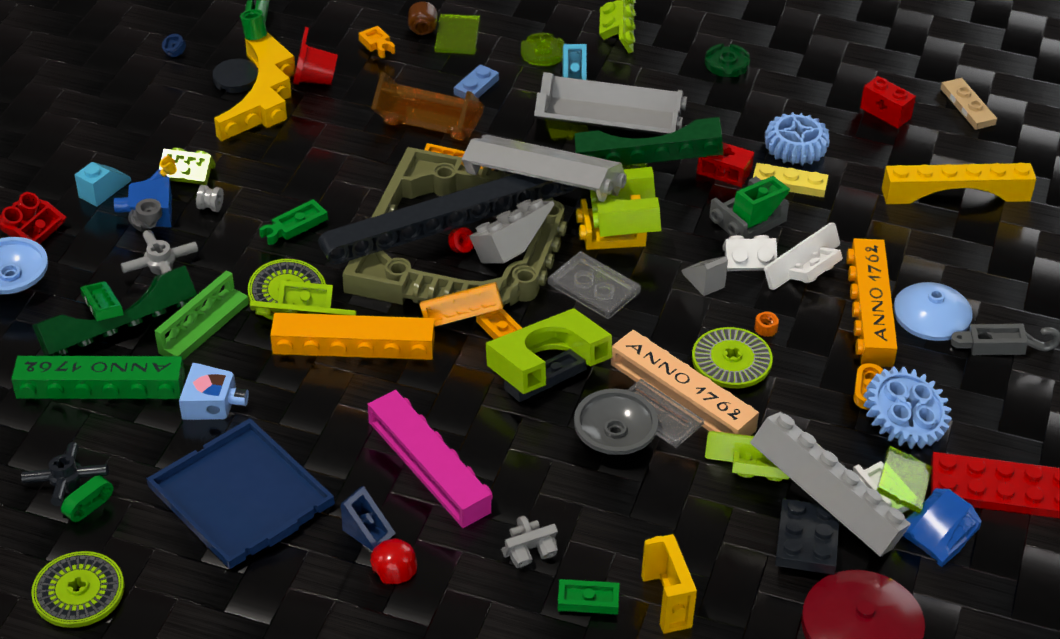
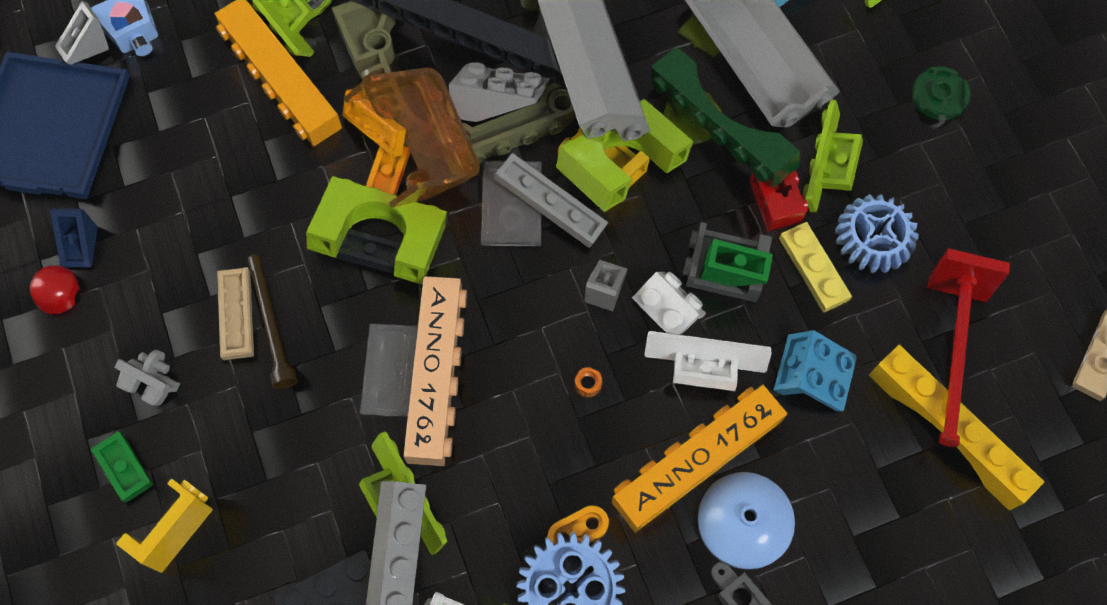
camera: 50 degrees right, 25 degrees up
dark pink brick [368,390,493,528] -> none
red tile [448,227,473,253] -> none
dark grey dish [574,389,658,455] -> none
piece [692,327,773,388] -> none
red brick [860,76,916,128] -> none
none -> light grey slope [55,1,109,64]
none -> tan plate [217,267,254,360]
none -> dark brown piece [248,254,298,389]
none -> clear orange windscreen [344,68,480,208]
none -> light grey plate [493,153,608,248]
none -> dark azure bracket [774,330,857,412]
none -> lime bracket [803,100,863,213]
none -> red tile [927,248,1010,447]

